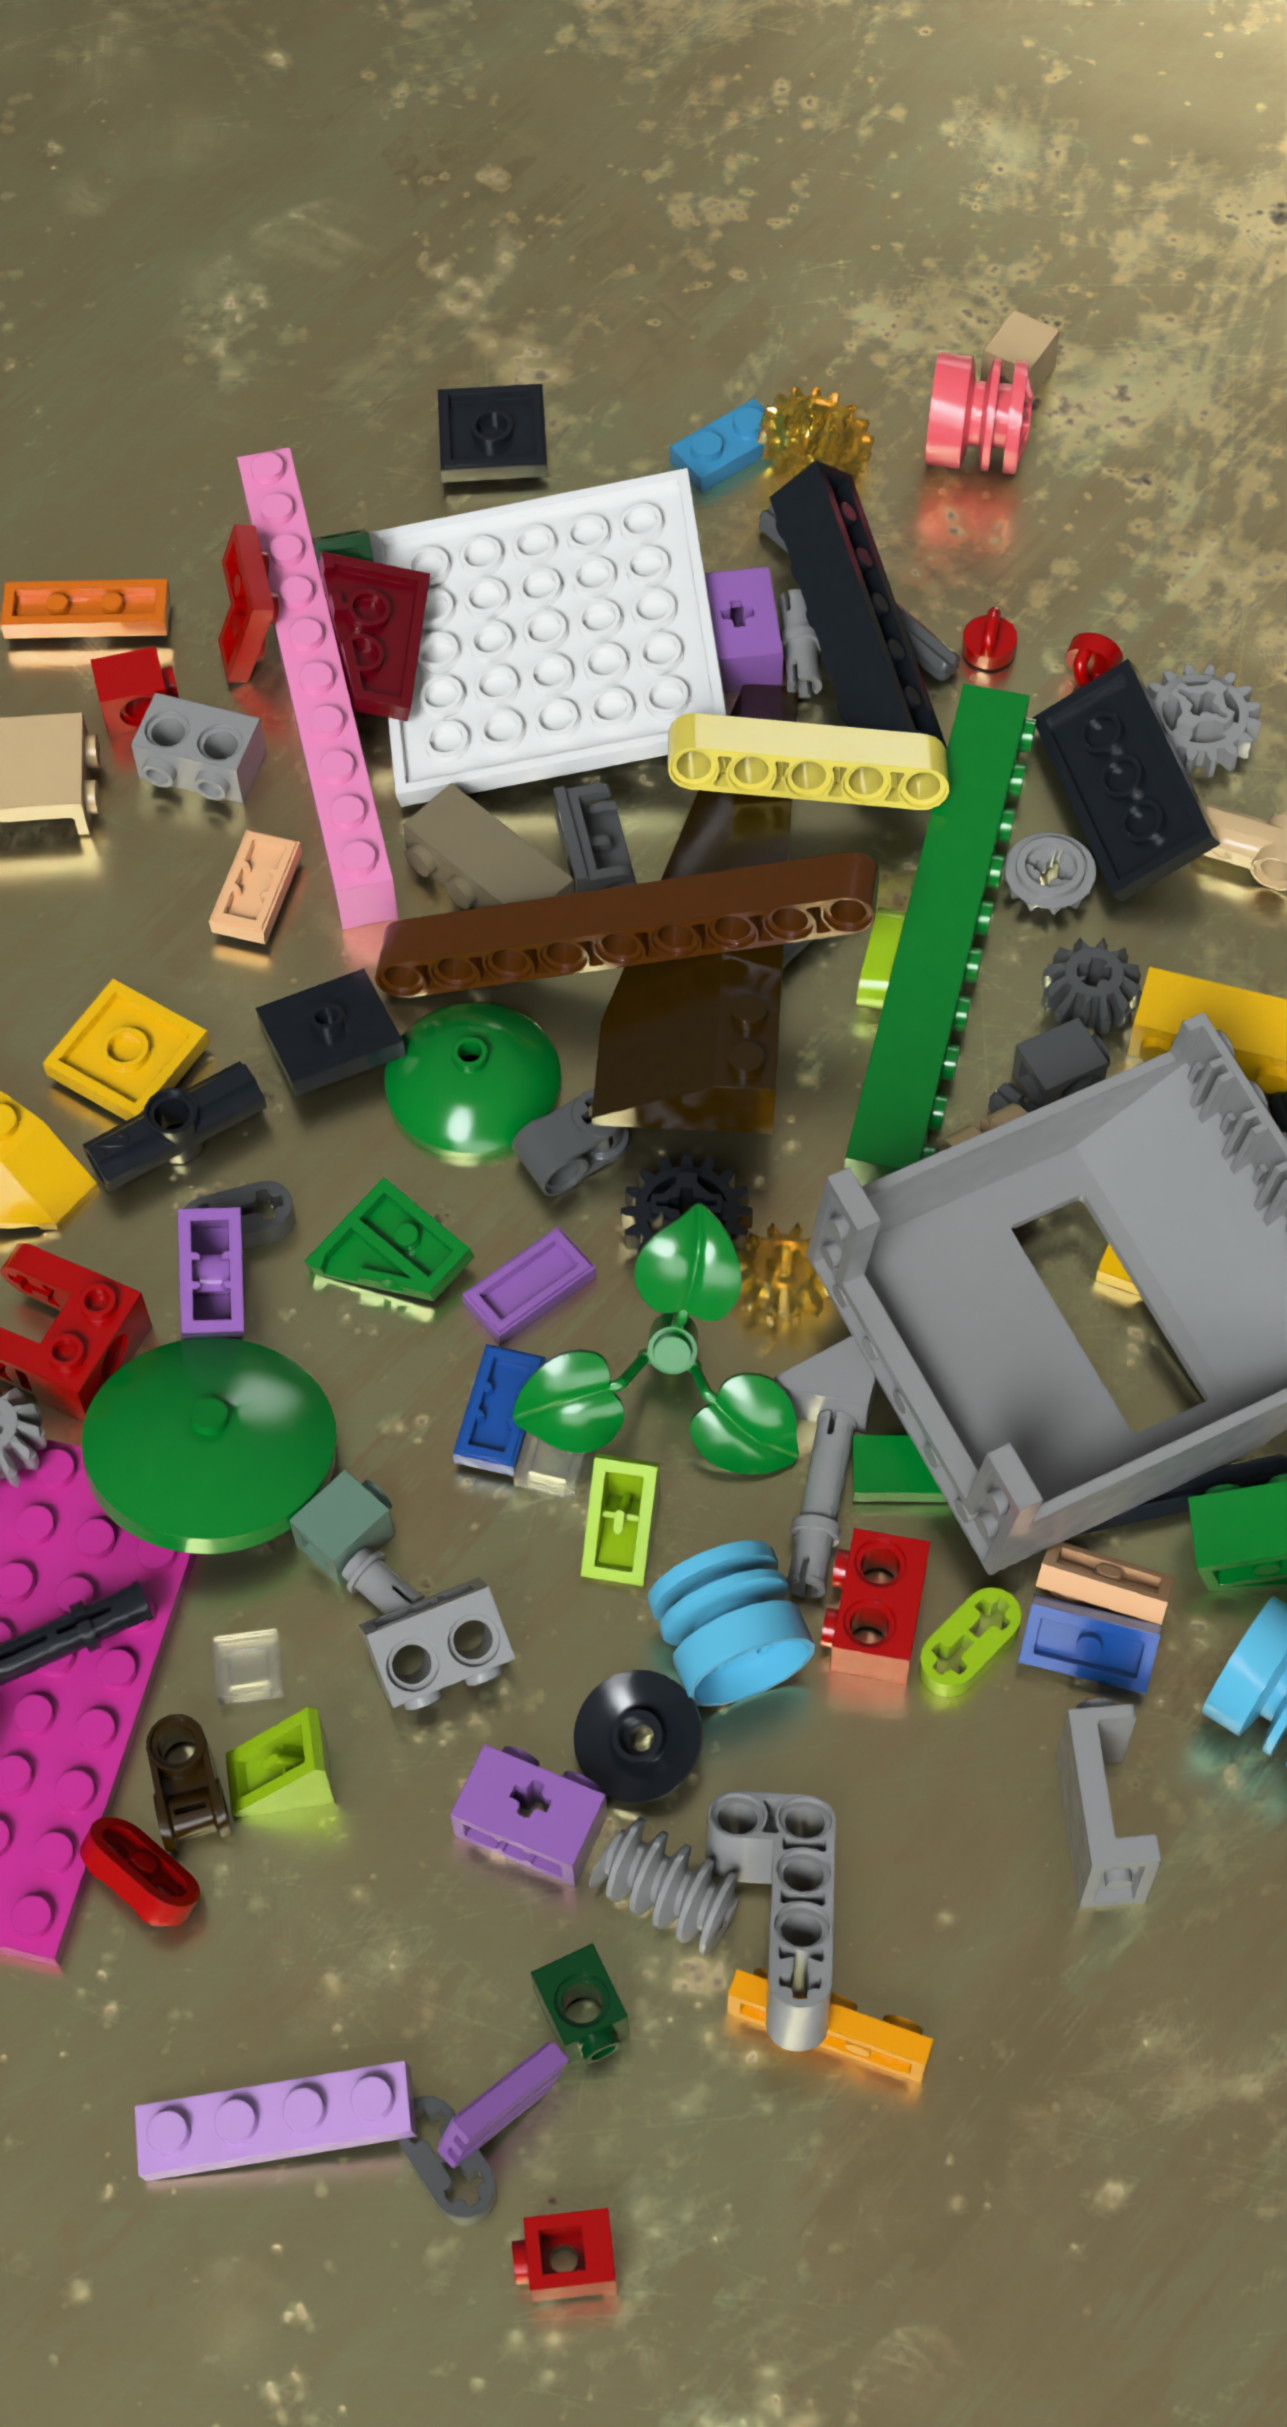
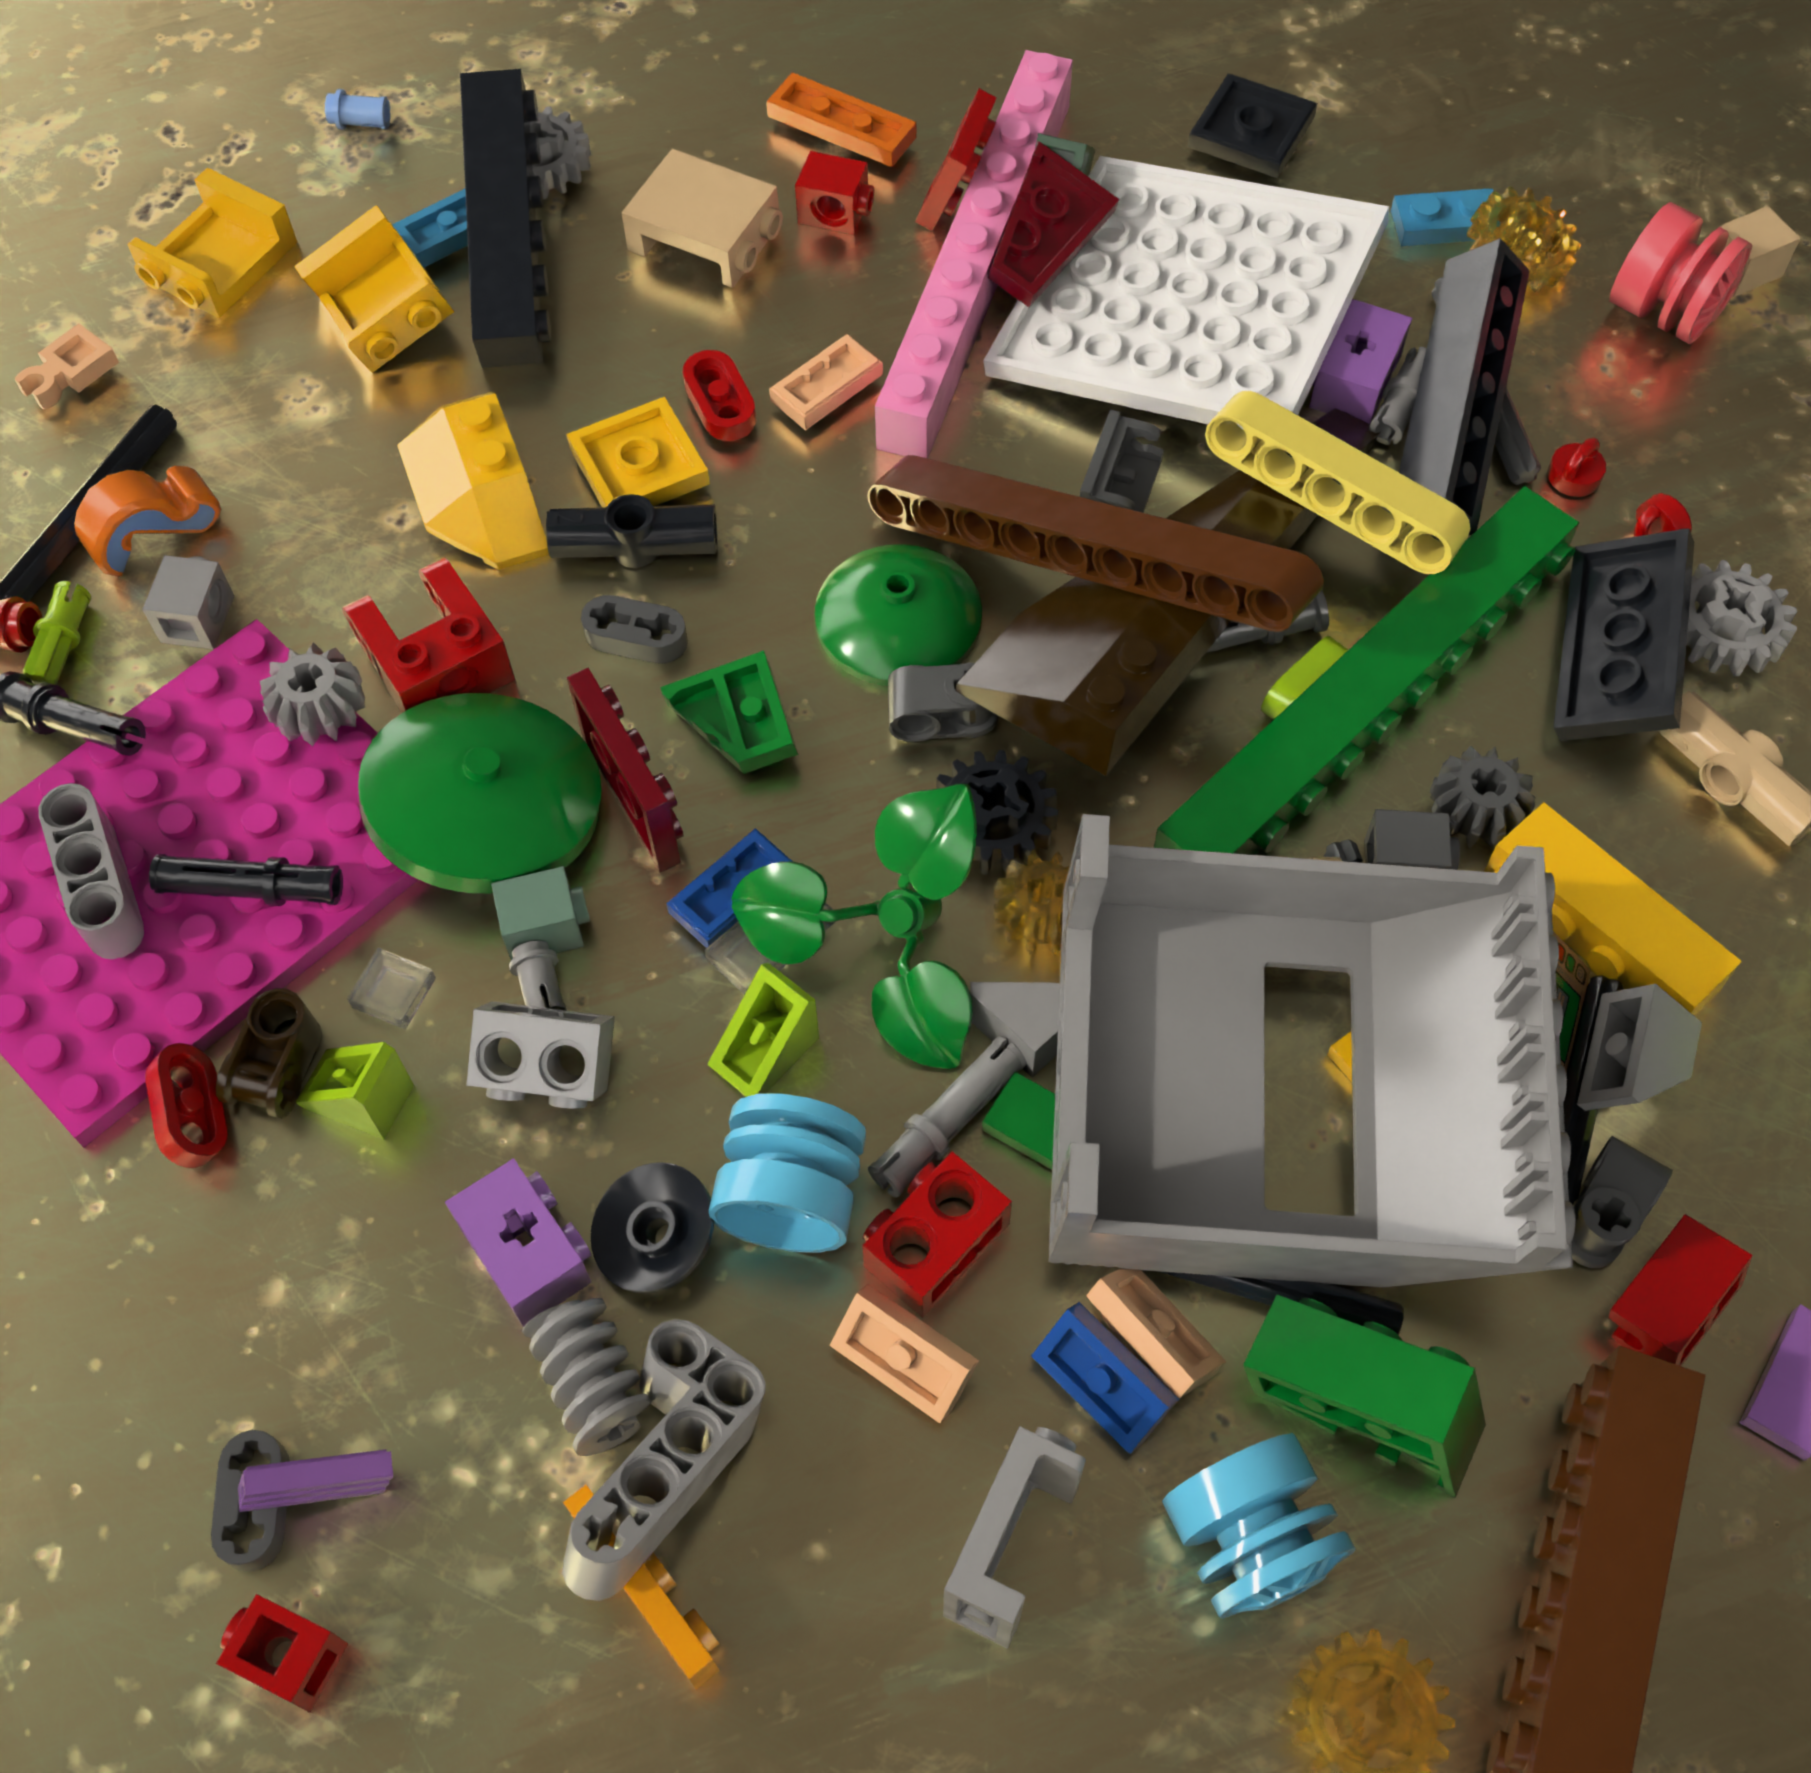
camera: 30 degrees right, 0 degrees up
light grey brick [131,693,267,804] -> none
lavender plate [135,2061,417,2181] -> none
medium lavender brick [177,1207,244,1340] -> none
black plate [255,968,406,1096] -> none
dark tan brick [403,783,575,909] -> none
medium lavender tile [462,1226,596,1346] -> none
dark green brick [530,1943,630,2064] -> none
lime beam [918,1587,1022,1698] -> none
light grey gear [1003,832,1096,916] -> none
none -> dark red plate [567,667,684,873]
none -> red plate [683,350,756,441]
none -> light nougat plate [829,1284,979,1423]

